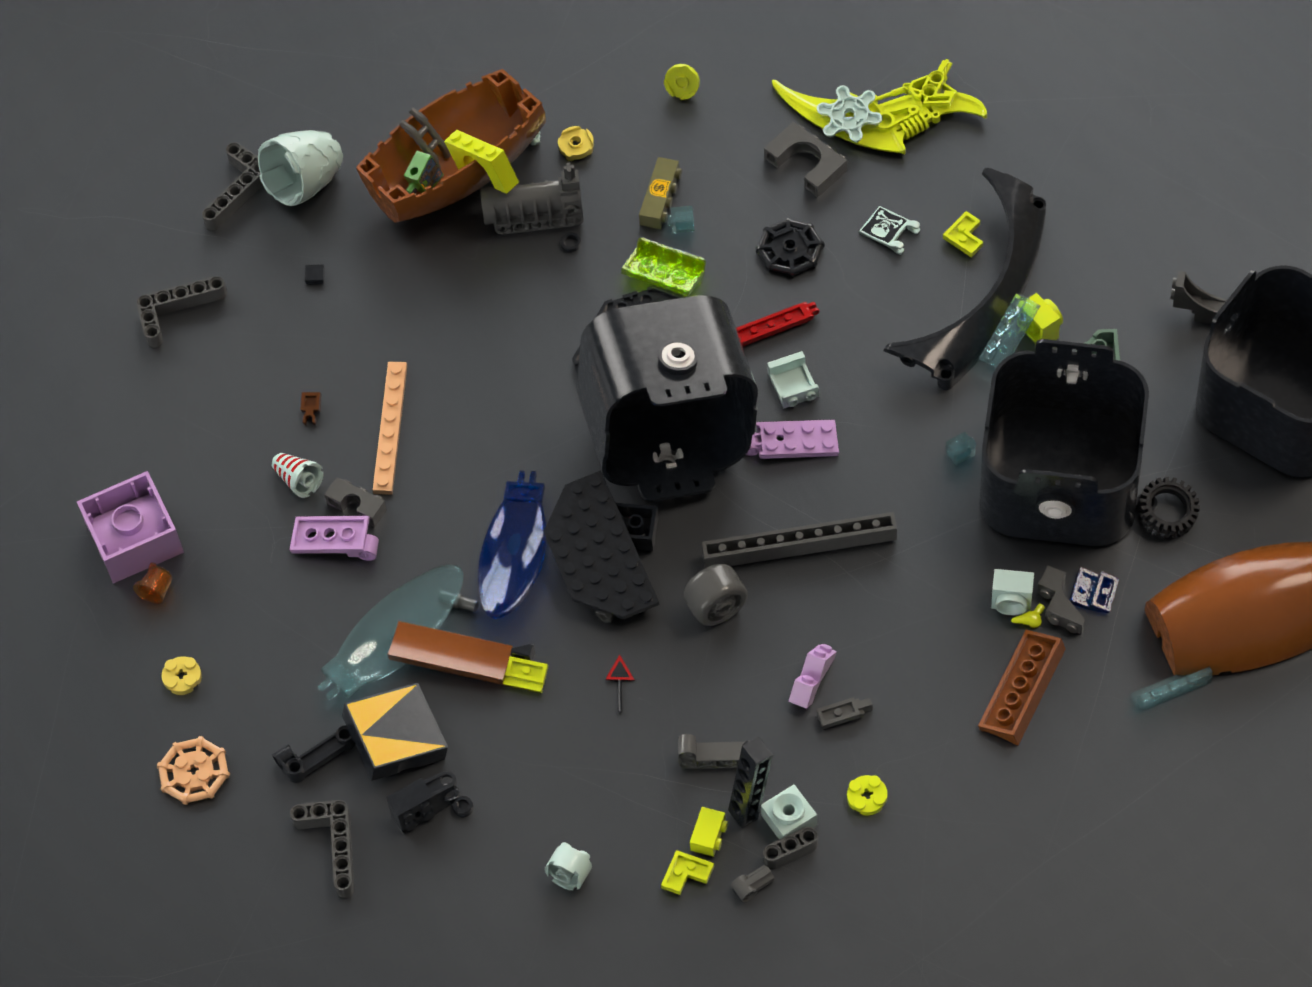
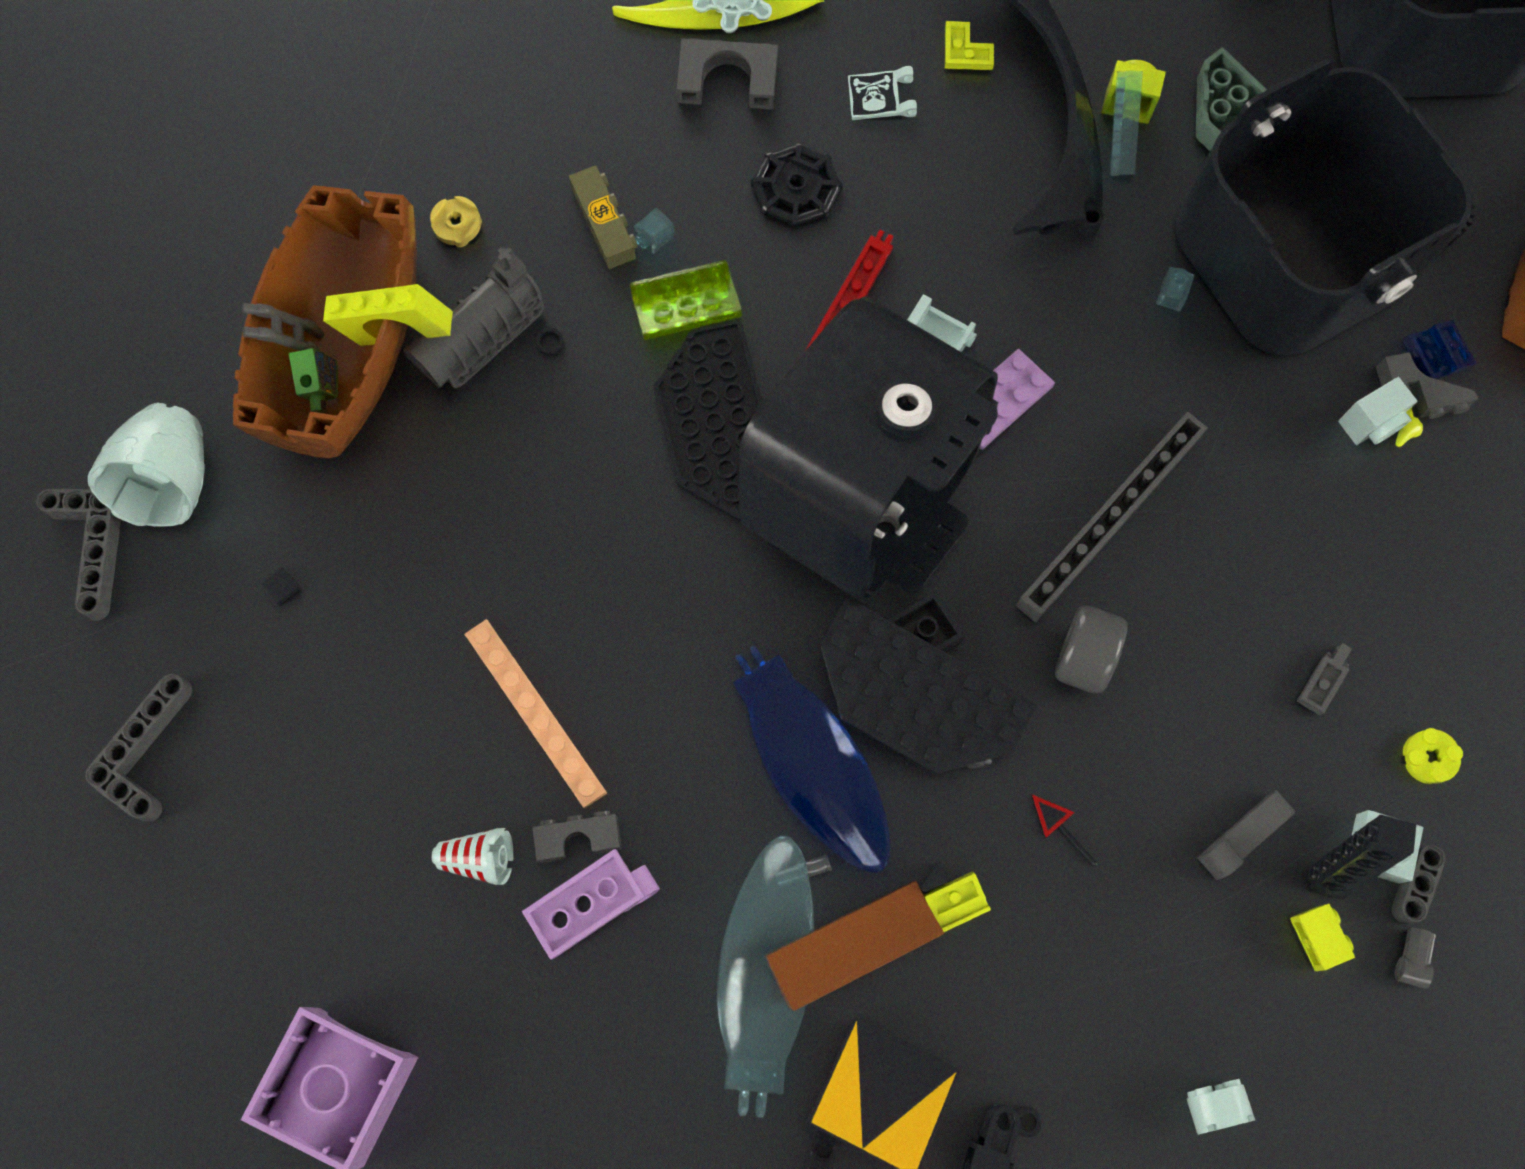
camera: 45 degrees left, 15 degrees up
clear orange hat [133,563,173,604] -> none
reddish brown plate [300,392,322,425] -> none
neon yellow plate [661,850,714,895] -> none
neon yellow tile [664,64,700,100] -> none
lavender arch [788,644,837,709] -> none
dark orange arch [978,630,1066,746] -> none

